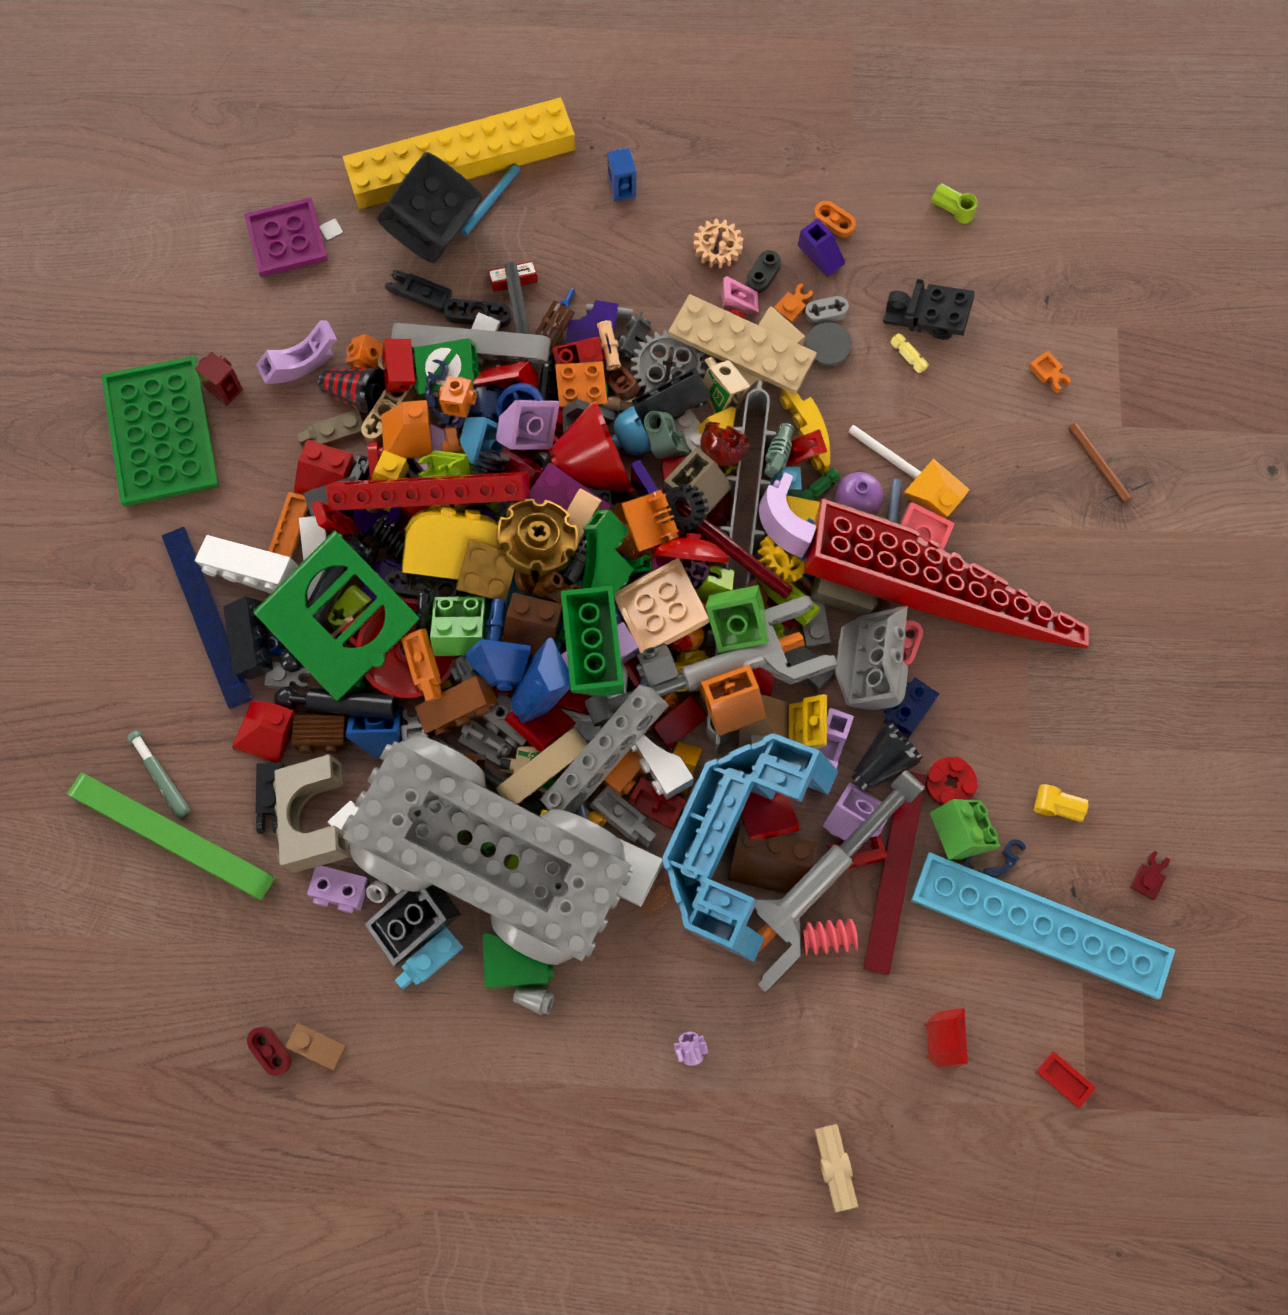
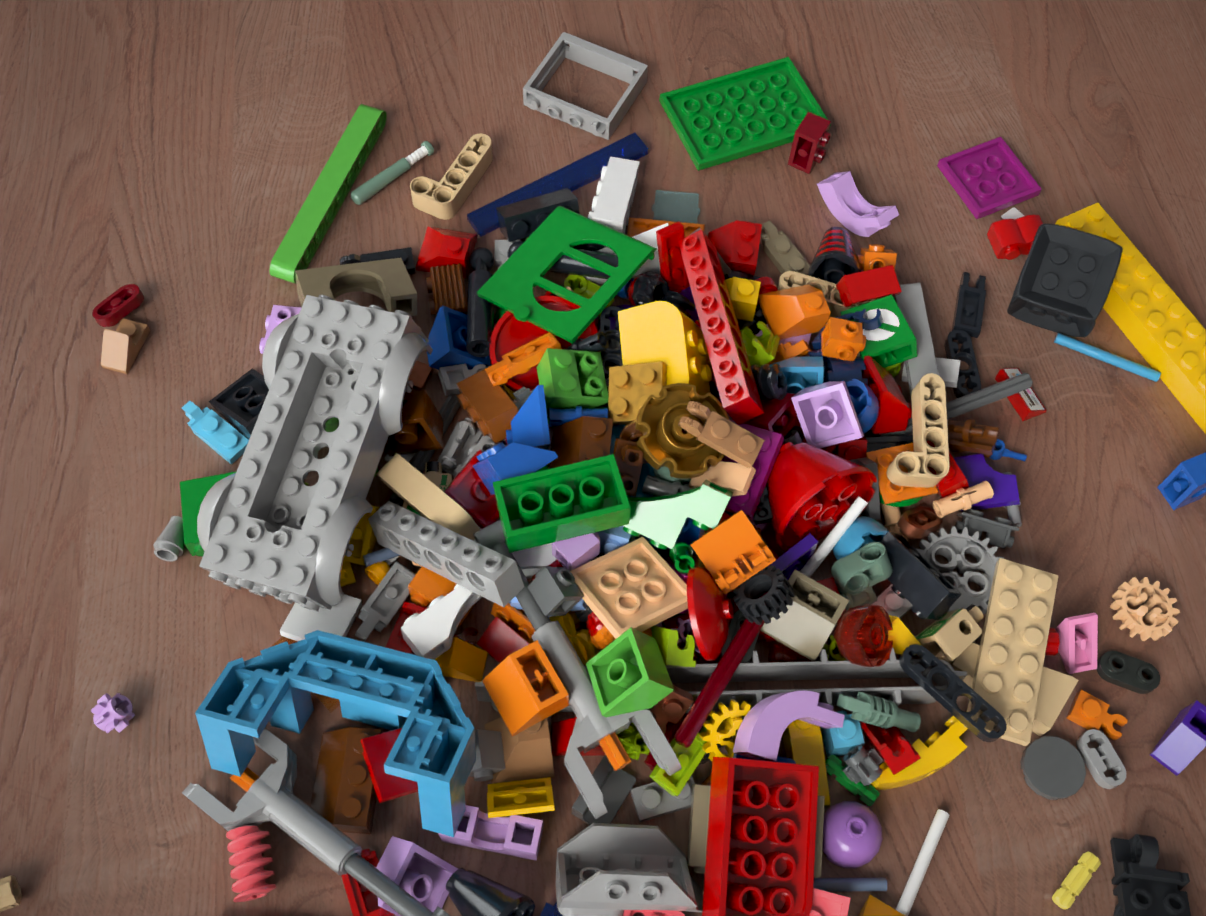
camera: 80 degrees right, 10 degrees down
none -> tan beam [410,133,493,220]
none -> light grey window [523,32,648,140]
none -> clear light blue piece [652,190,700,224]
none -> medium nougat hinge [679,401,765,468]
none -> white bar [800,496,868,578]
none -> dark grey gear [842,745,883,785]
none -> tan beam [886,373,950,488]
none -> black beam [899,644,1007,742]
none -> red brick [987,215,1043,260]

